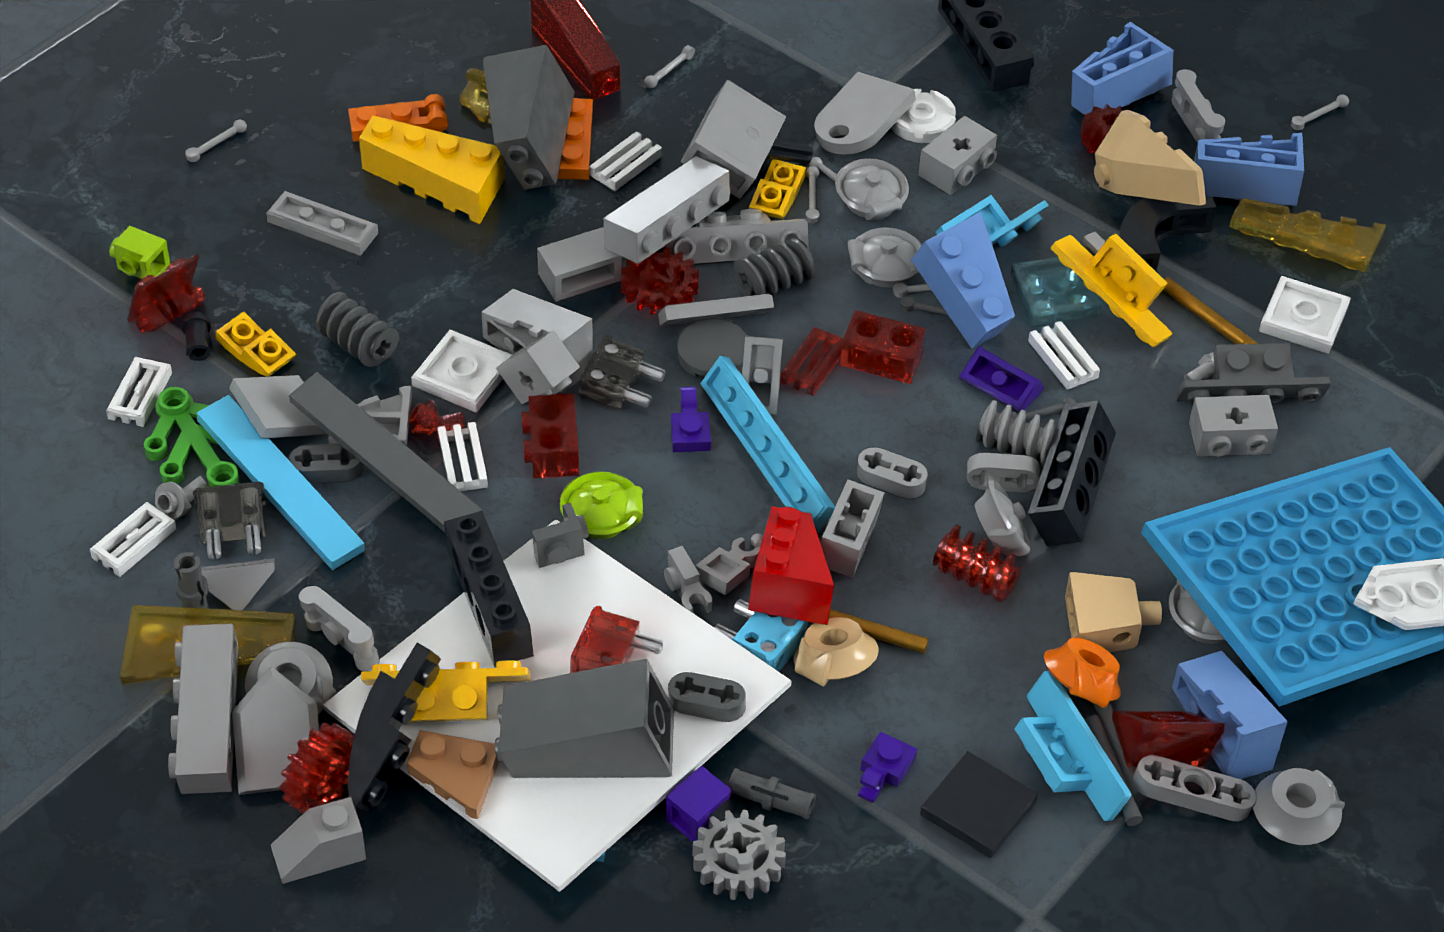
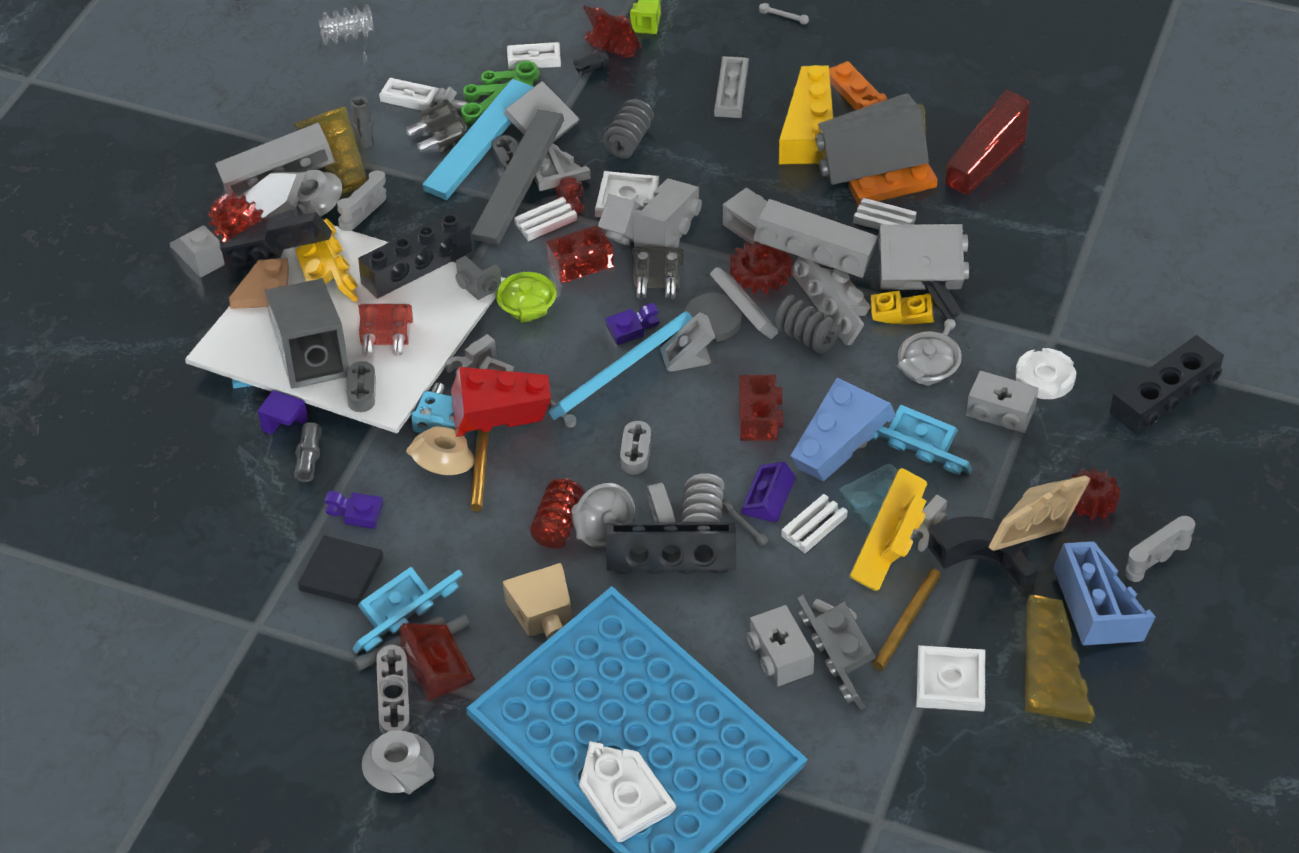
camera: 75 degrees right, 0 degrees up
light grey slope [201,558,275,614] -> none
yellow slope [215,312,296,377] -> none
light grey hinge [644,45,695,89] -> none
light grey gear [692,810,786,900] -> none
clear red tile [780,327,847,396] -> none
light grey hinge [805,166,820,224] -> none
light grey tile [814,72,916,155] -> none
light grey brick [821,480,885,578] -> none
light grey piece [848,227,922,288] -> none
orange piece [1044,637,1121,708] -> none
medium blue wedge [1071,22,1174,120] -> none
medium blue wedge [1172,651,1288,779] -> none
light grey hinge [1291,94,1349,130] -> none

